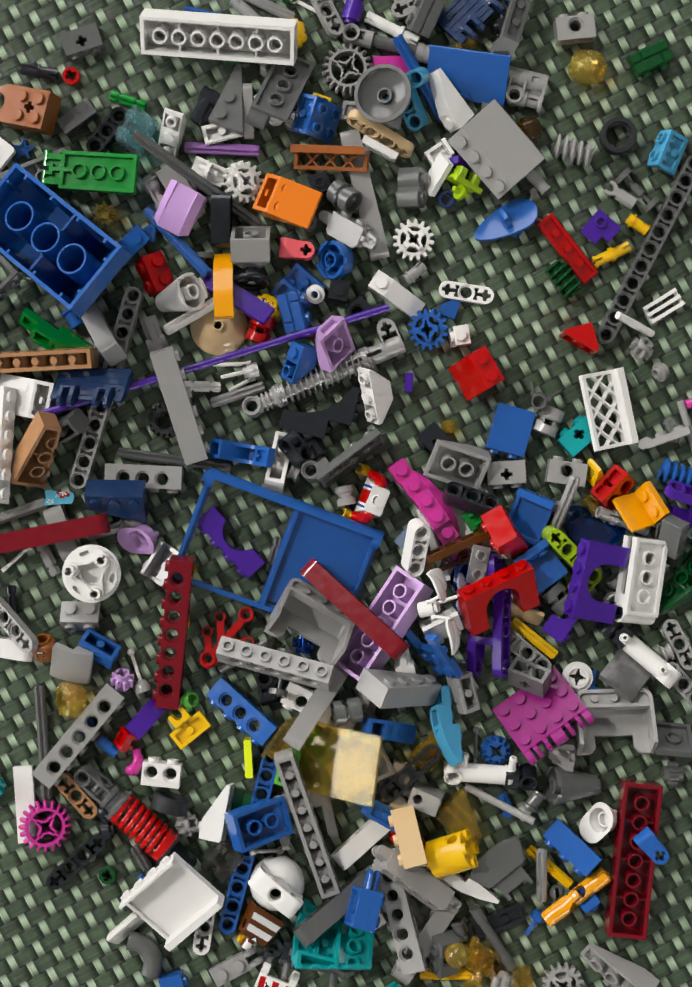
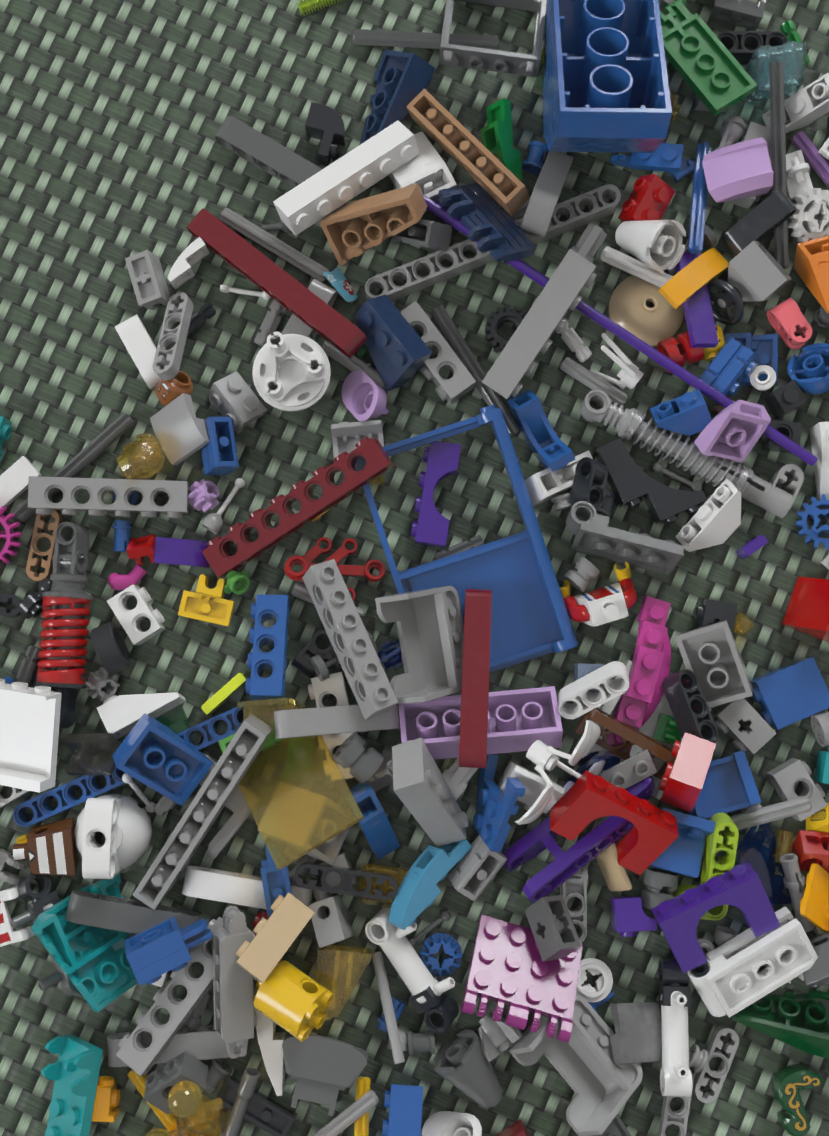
camera: 45 degrees right, 5 degrees down
yellow axle [511,617,559,659] -> none
none -> light grey hinge [653,463,702,491]

